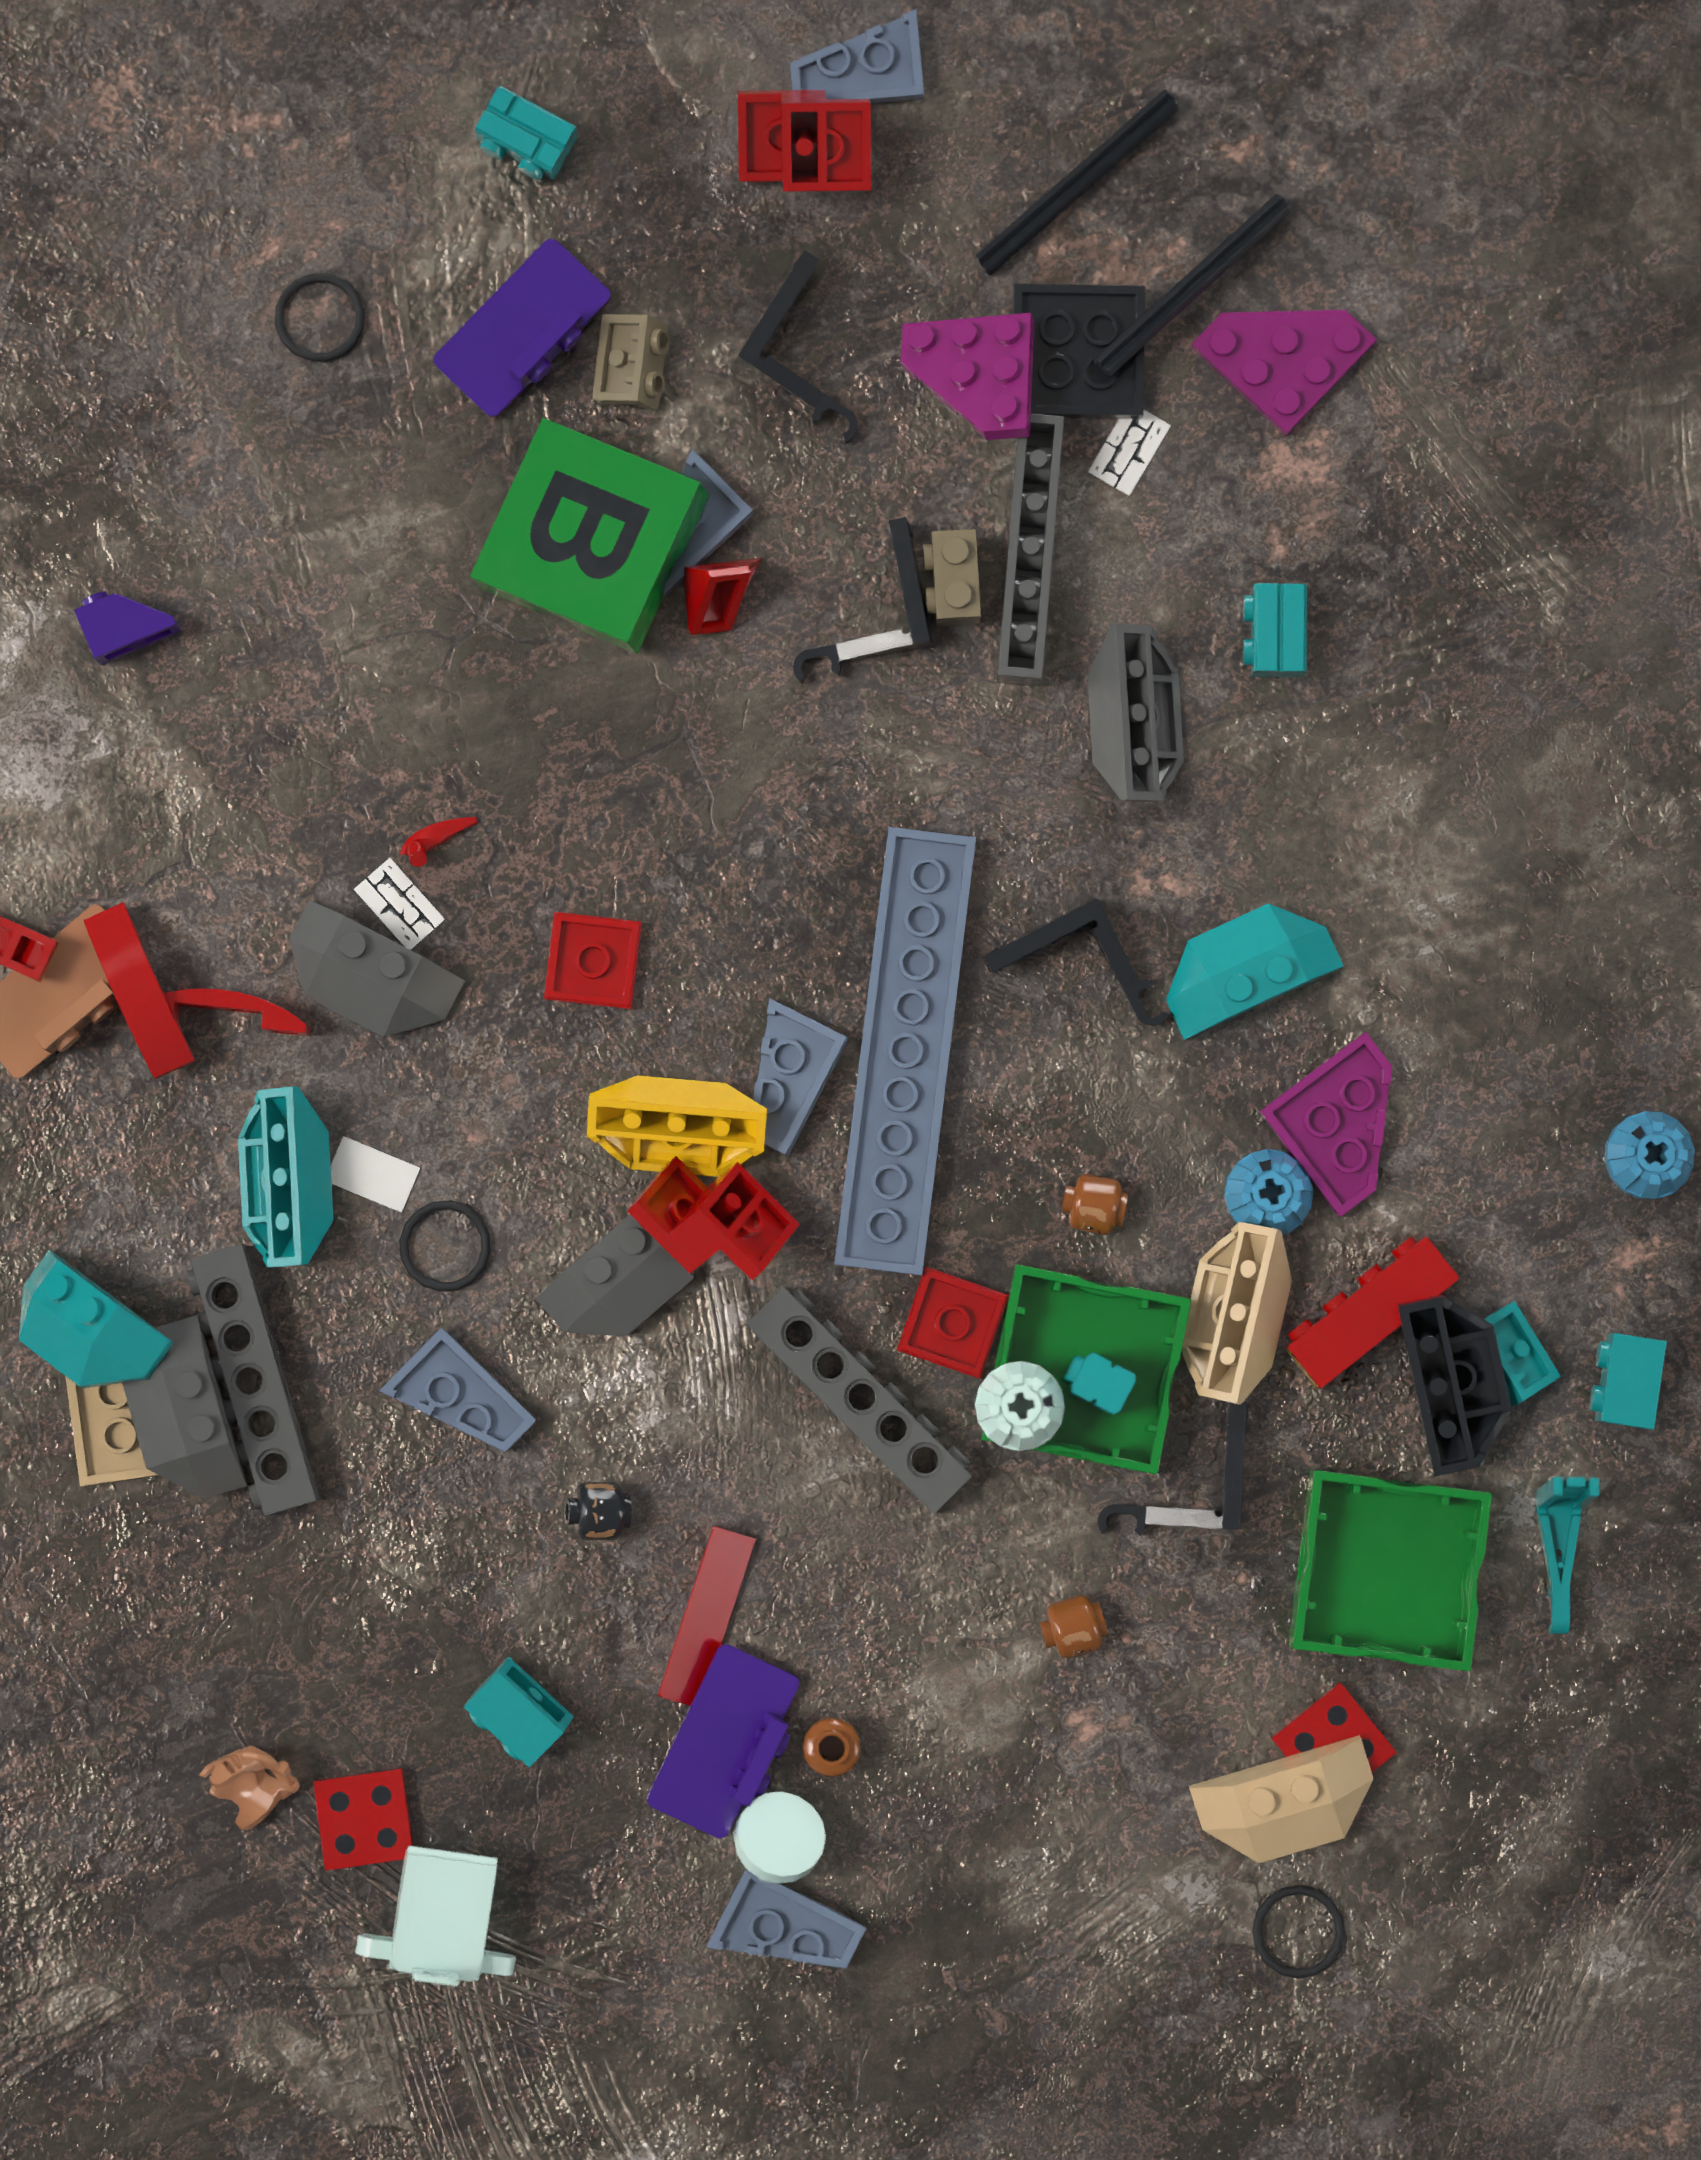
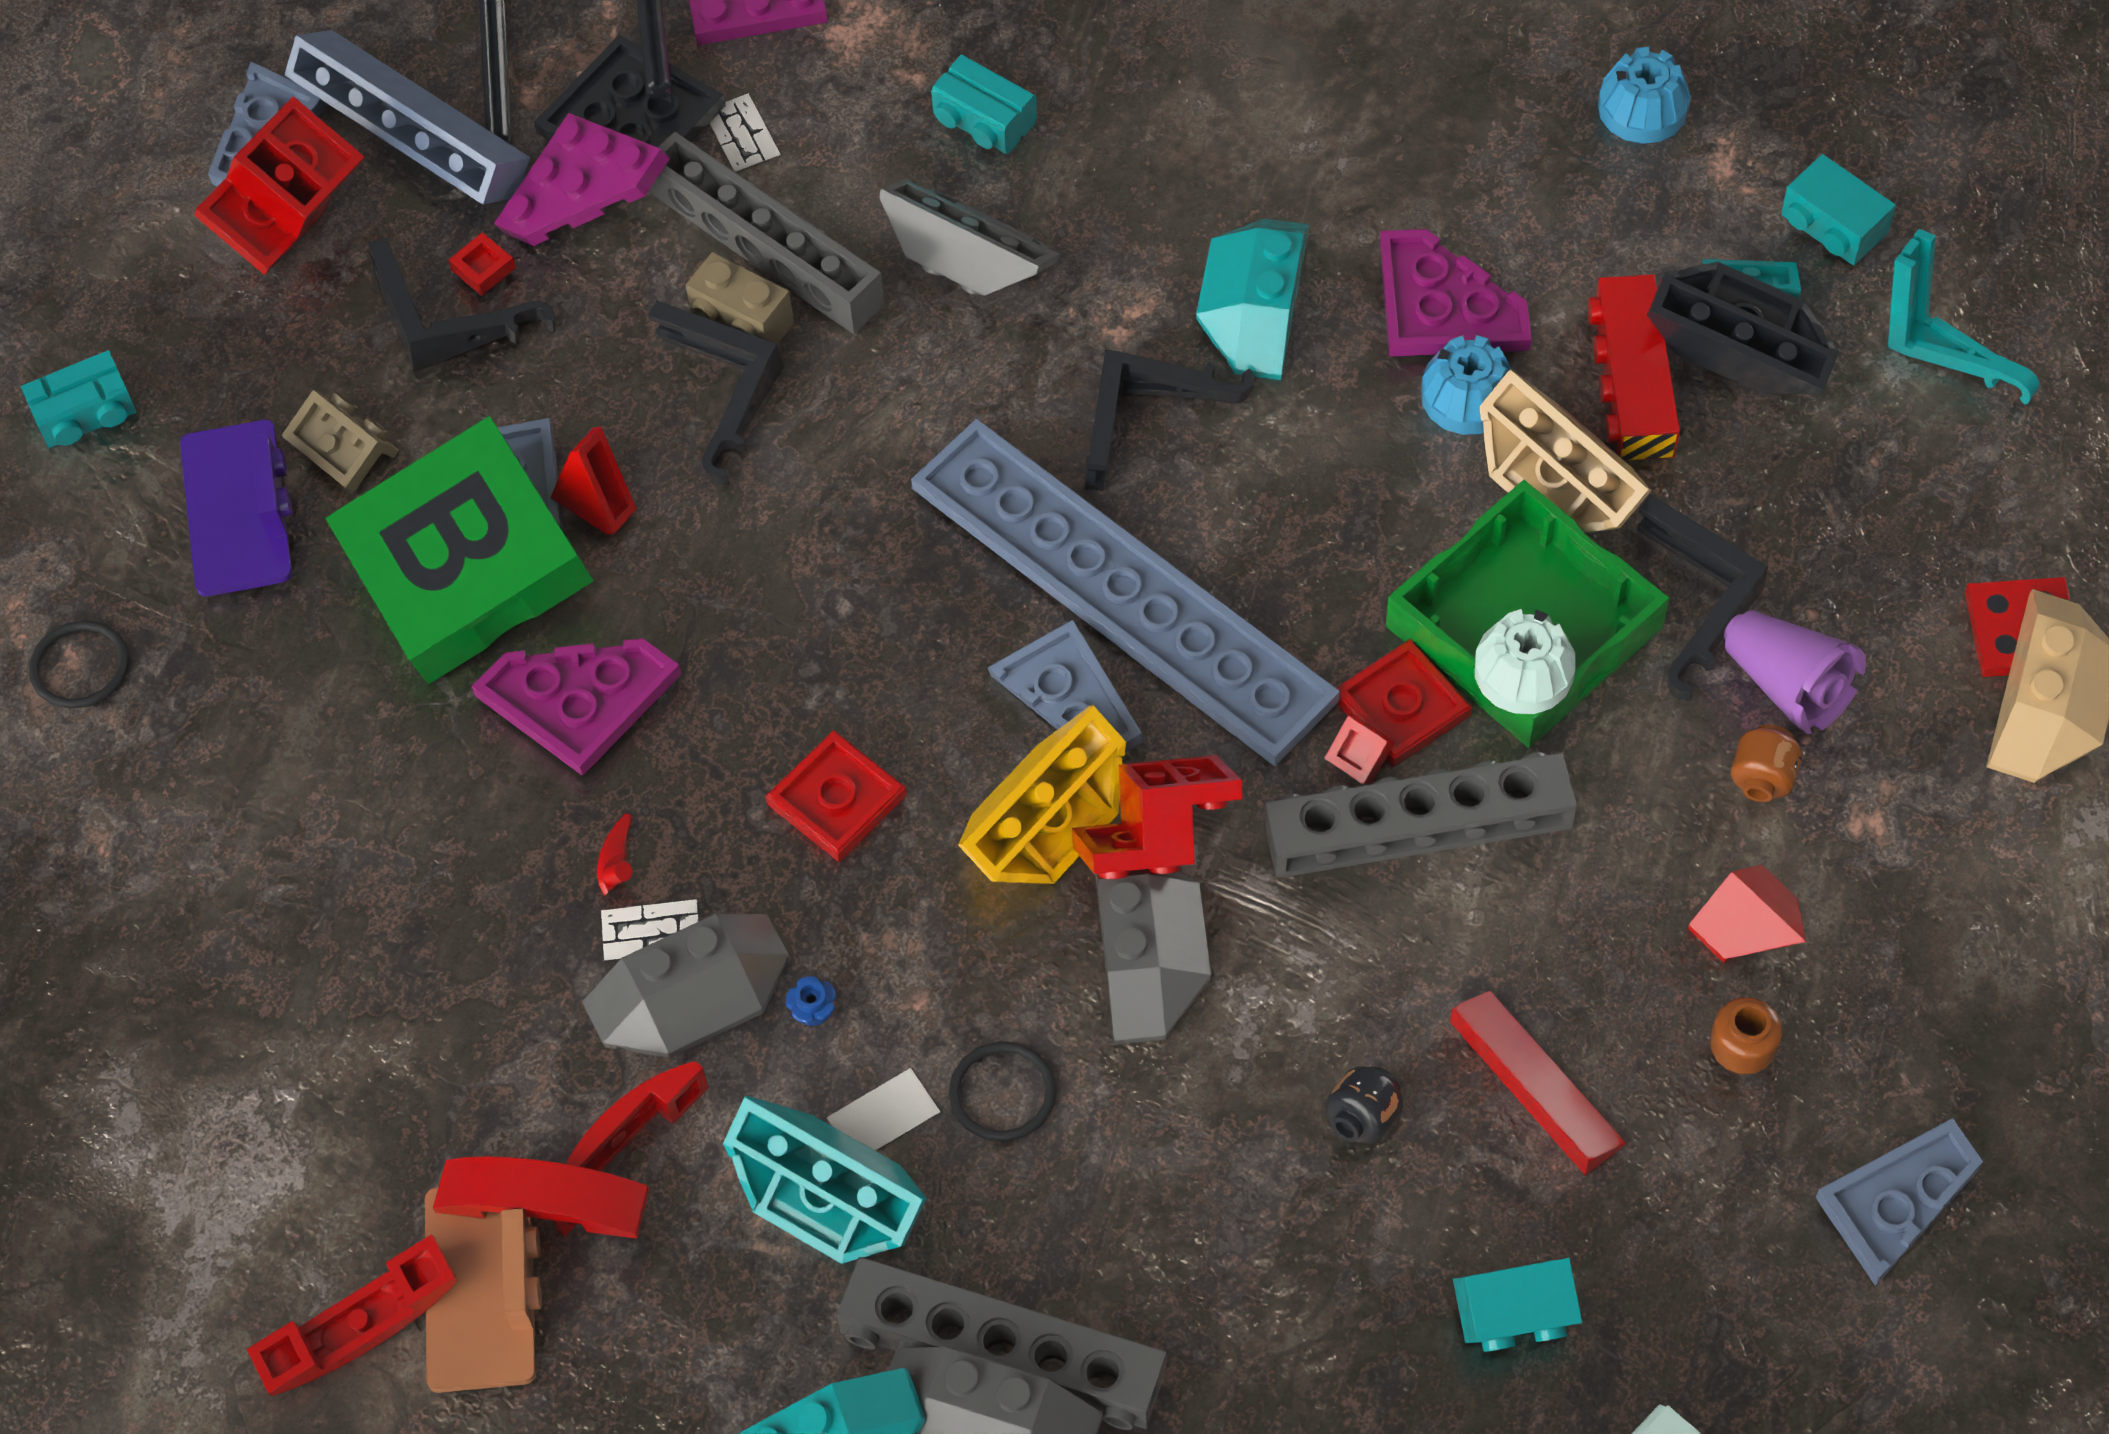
camera: 50 degrees left, 25 degrees down
dark purple slope [74,591,181,665] -> none
sand blue wing [380,1327,537,1452] -> none
dark purple bracket [647,1644,799,1838] -> none
light aqua piece [734,1792,826,1884] -> none
dark orange head [1061,1174,1128,1235] -> none
teal brick [1063,1352,1136,1415] -> none
green tile [1288,1470,1492,1672] -> none
none -> sand blue brick [284,30,530,205]
none -> red plate [448,232,516,296]
none -> magenta plate [471,638,681,776]
none -> blue plate [786,976,836,1026]
none -> plate [1324,716,1395,785]
none -> slope [1688,864,1806,963]
none -> medium lavender cone [1724,610,1866,734]

